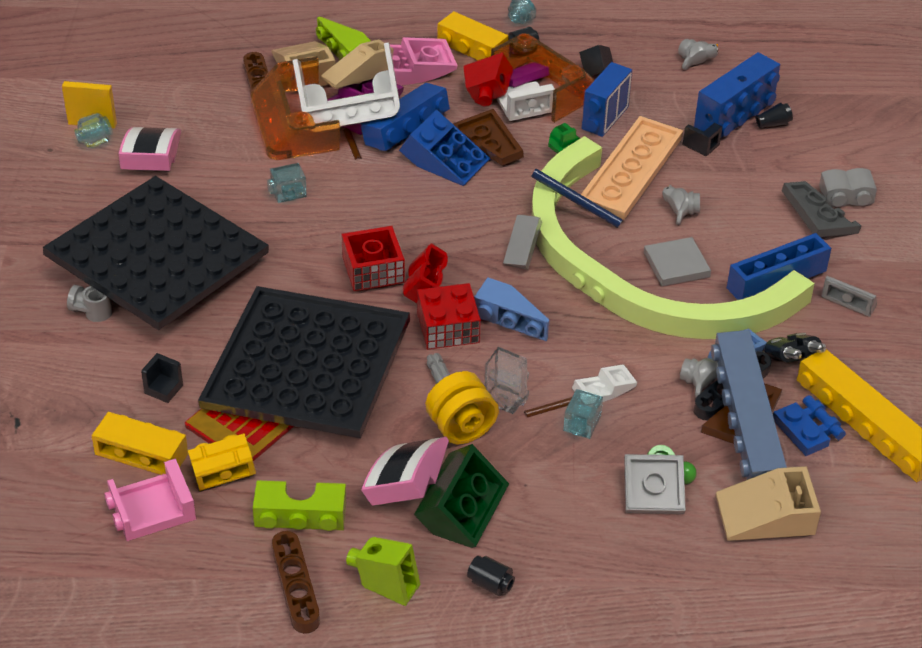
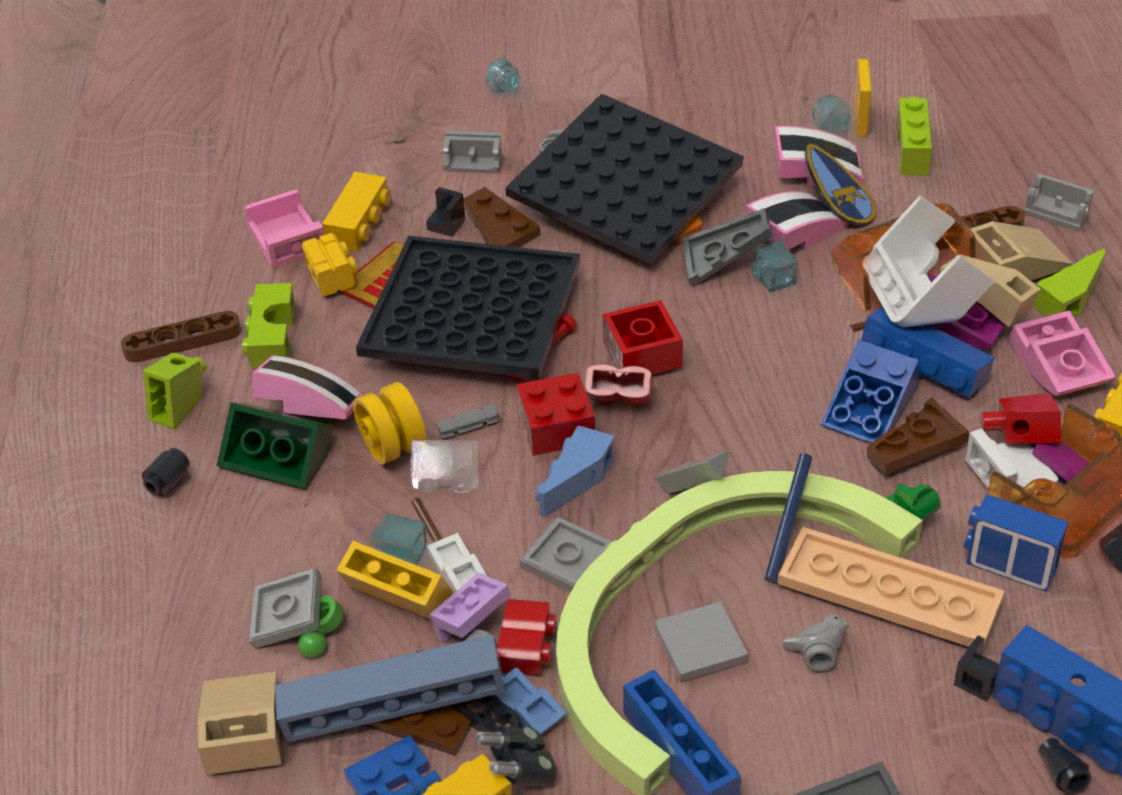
camera: 90 degrees right, 0 degrees up
none -> yellow brick [336,541,453,620]
none -> lavender bracket [429,572,511,642]
none -> light grey hinge [443,130,502,173]
none -> reddish brown wing [464,187,540,247]
none -> red brick [497,599,557,676]
none -> light grey tile [520,516,612,592]
none -> dark grey wing [682,208,773,287]
none -> slope [745,191,849,252]
none -> shield [805,144,876,226]
none -> lime arch [896,97,932,176]
none -> light grey hinge [1024,173,1094,232]

